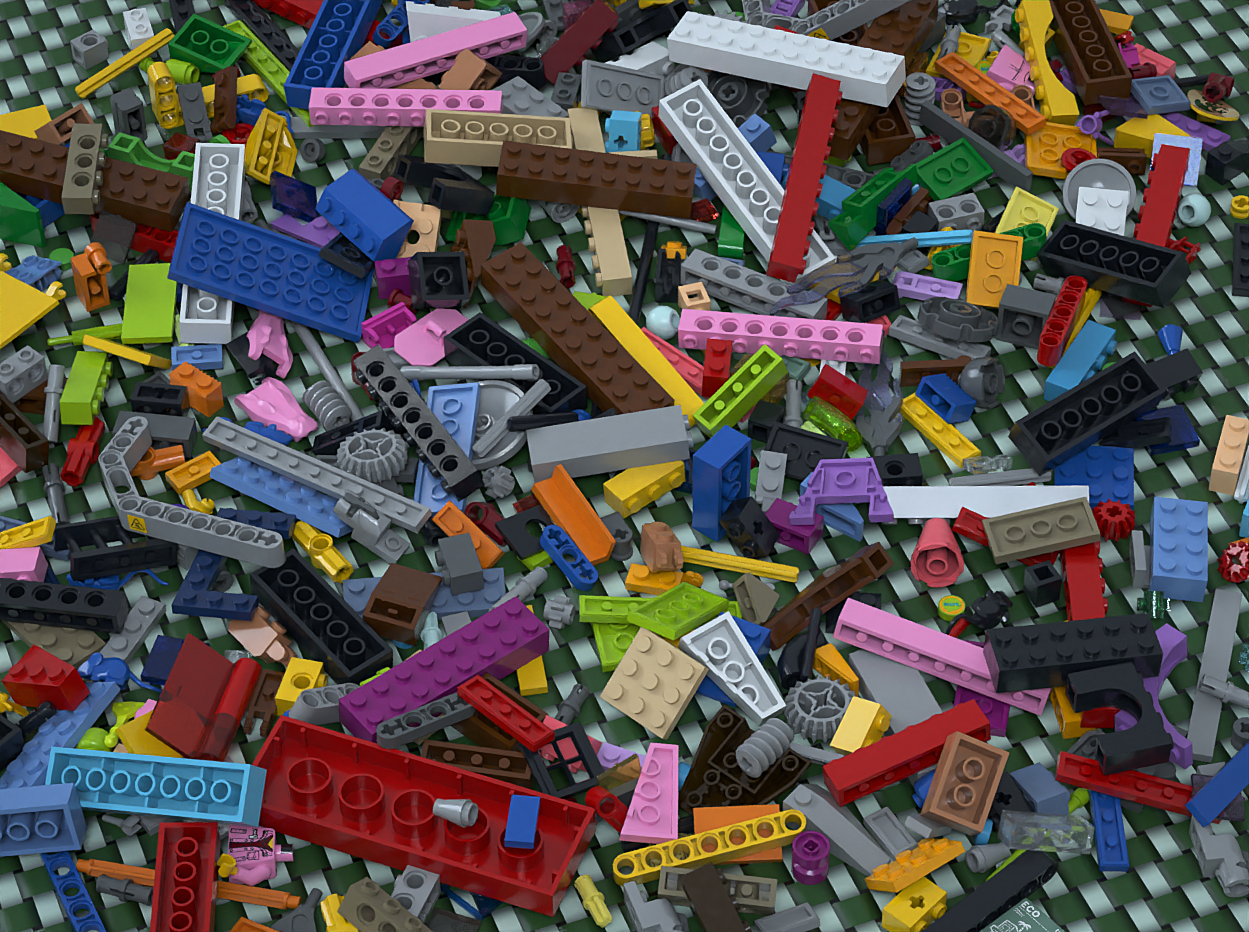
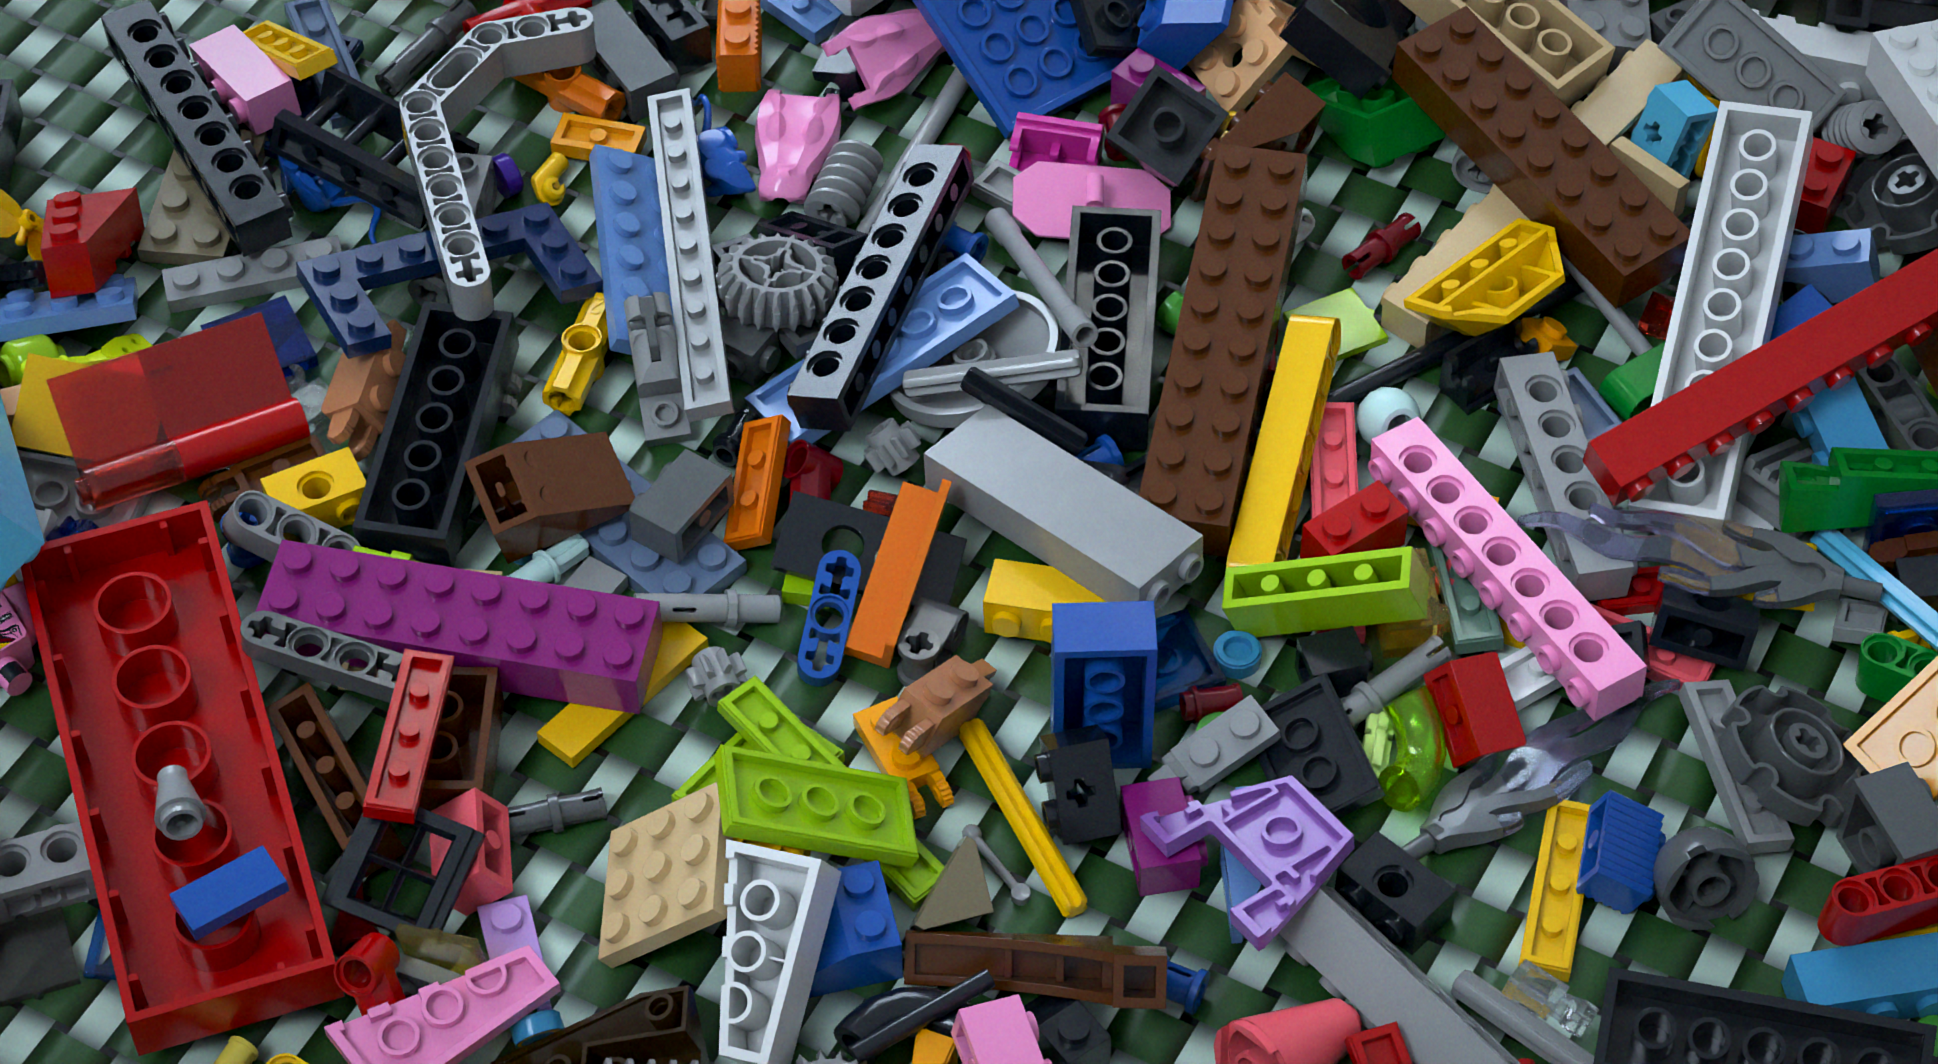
camera: 50 degrees right, 5 degrees up
blue animal [77,652,168,695] -> none
light nougat brick [678,282,711,311] -> none
lavender plate [893,271,963,301] -> none
reddish brown plate [899,355,971,387] -> none
none -> yellow wedge [1404,218,1565,336]

